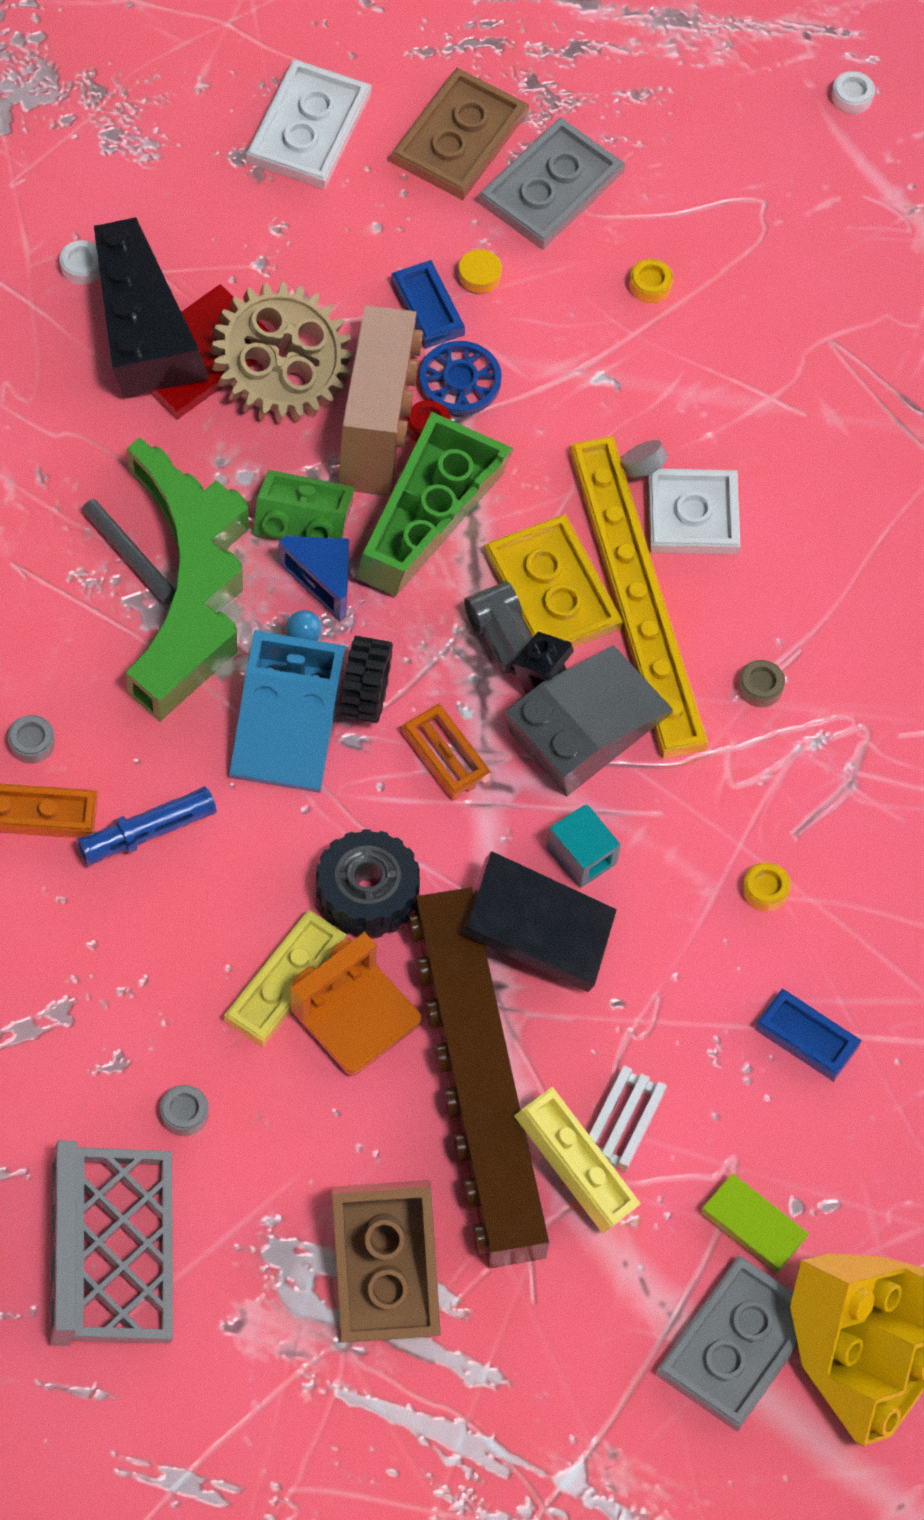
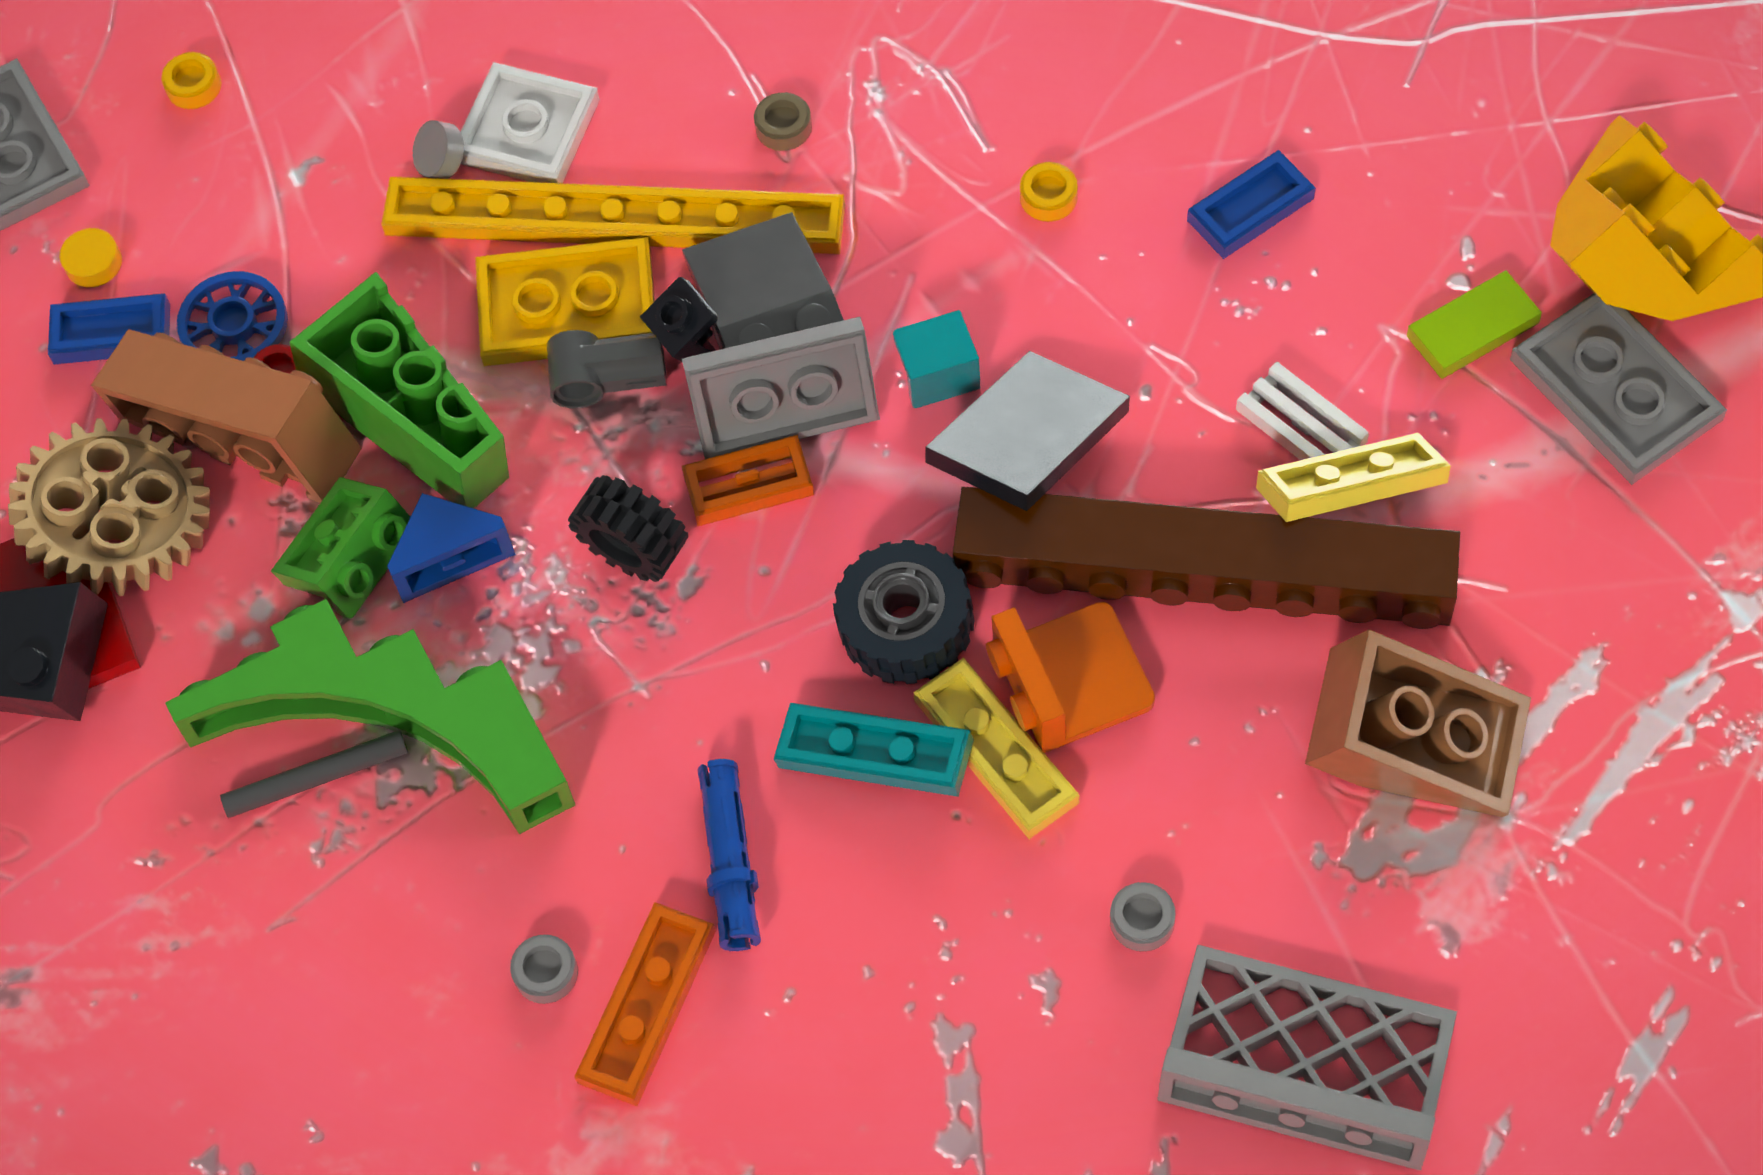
camera: 60 degrees left, 0 degrees up
dark azure slope [229,610,345,793] -> none
none -> light grey tile [682,317,880,459]
none -> teal tile [773,703,974,797]

